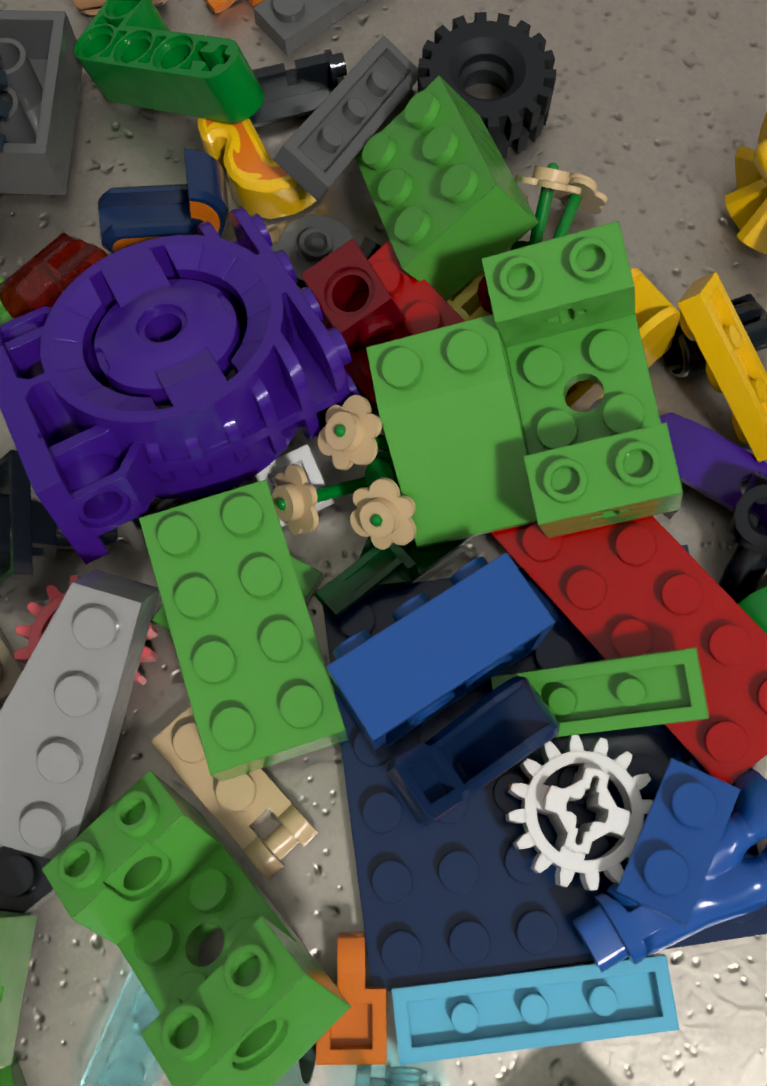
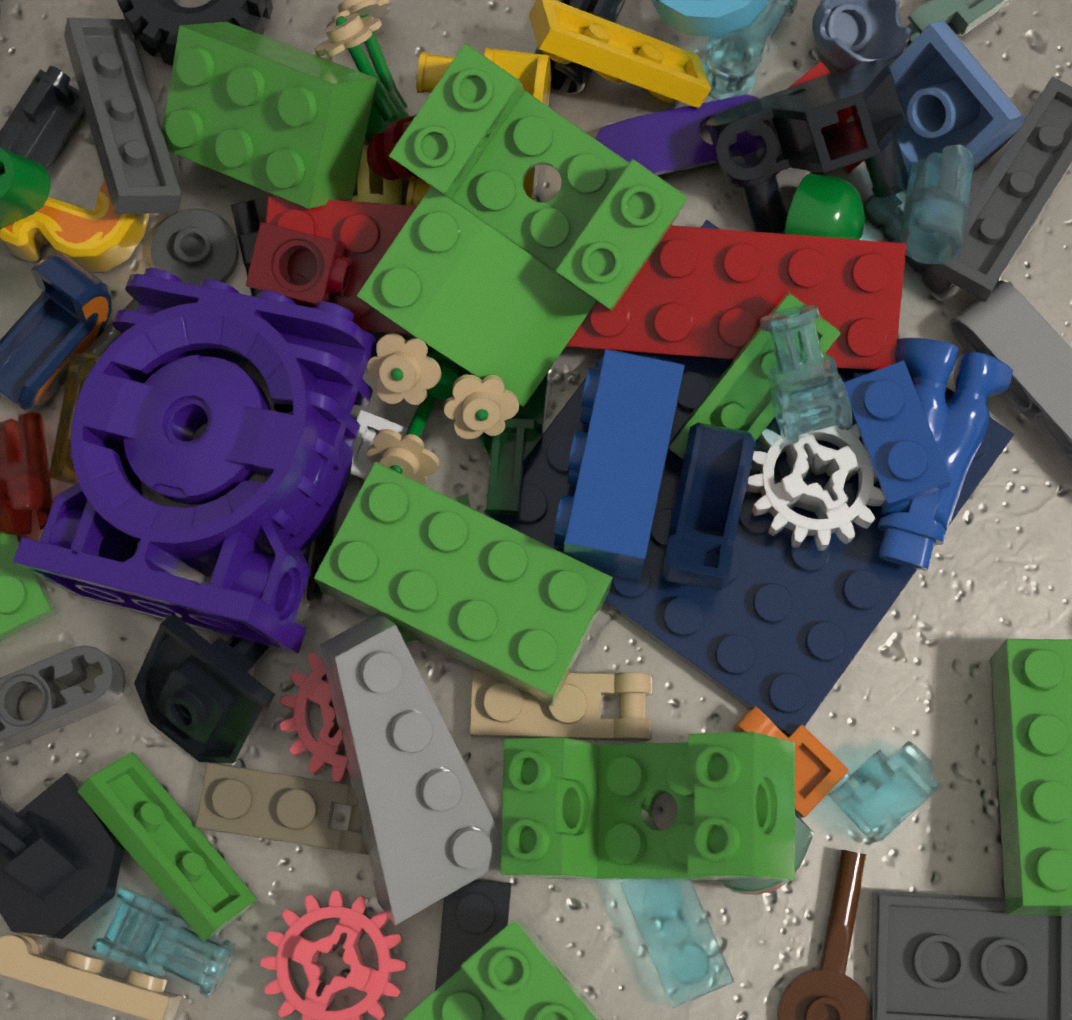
camera: 45 degrees left, 5 degrees up
medium azure plate [391,953,680,1065] -> none
none -> clear light blue connector [760,304,853,445]

